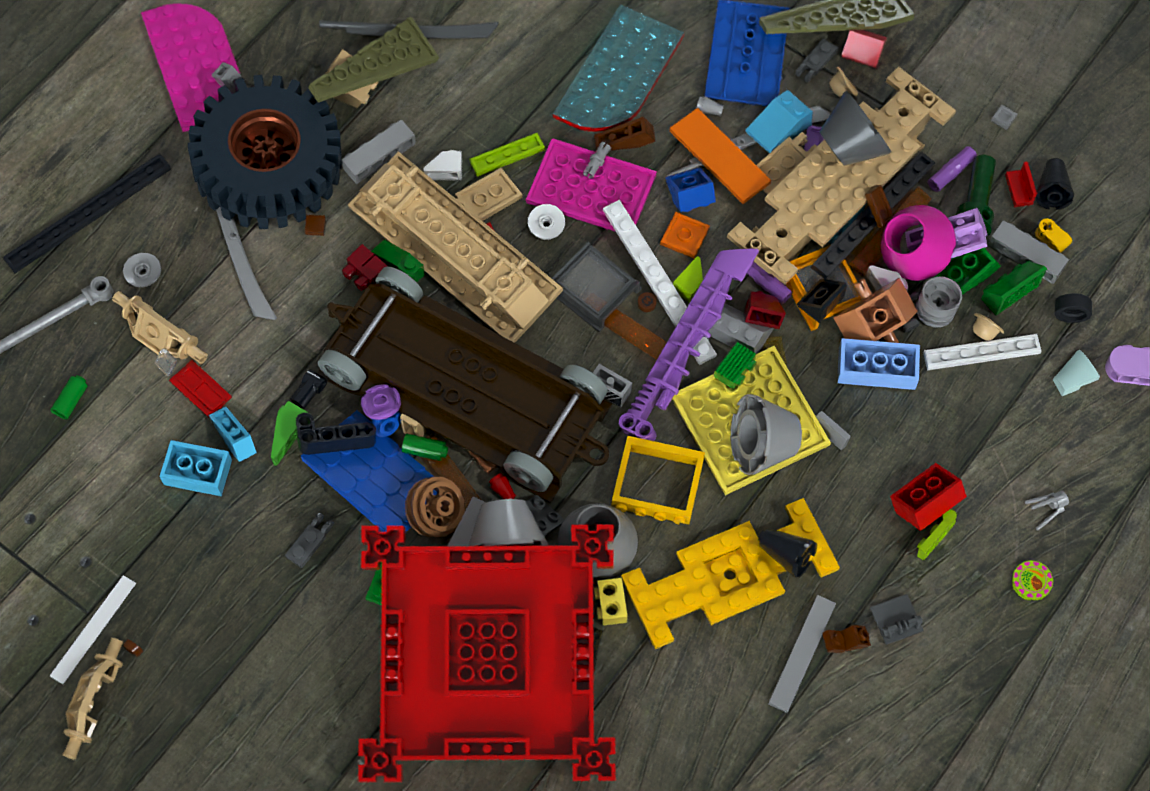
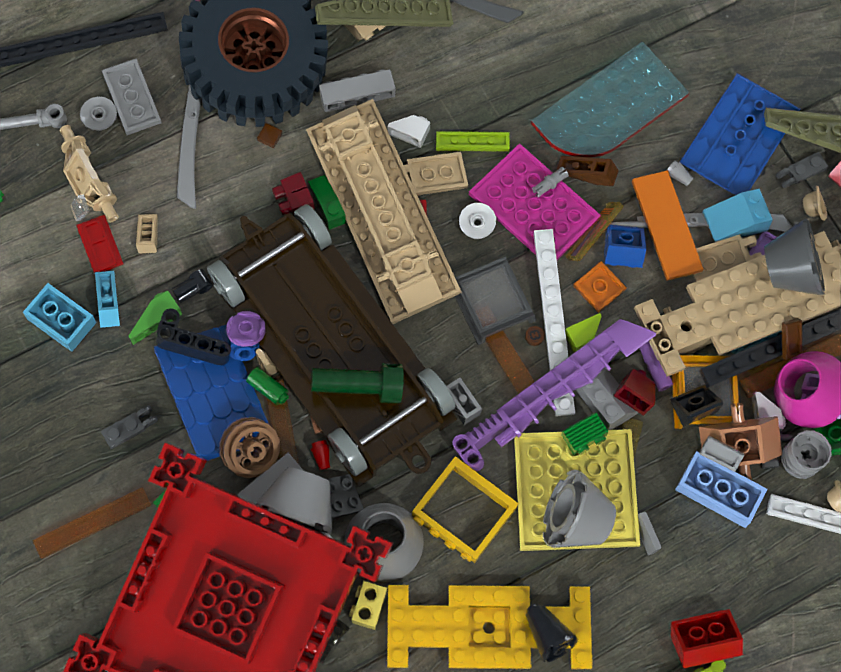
camera: 20 degrees right, 5 degrees up
none -> clear orange tile [33,487,152,559]
none -> light grey plate [102,59,162,135]
none -> tan slope [136,214,158,253]
none -> dark green piece [311,363,403,403]
none -> clear yellow tile [566,202,624,261]
none -> light grey tile [699,436,744,472]

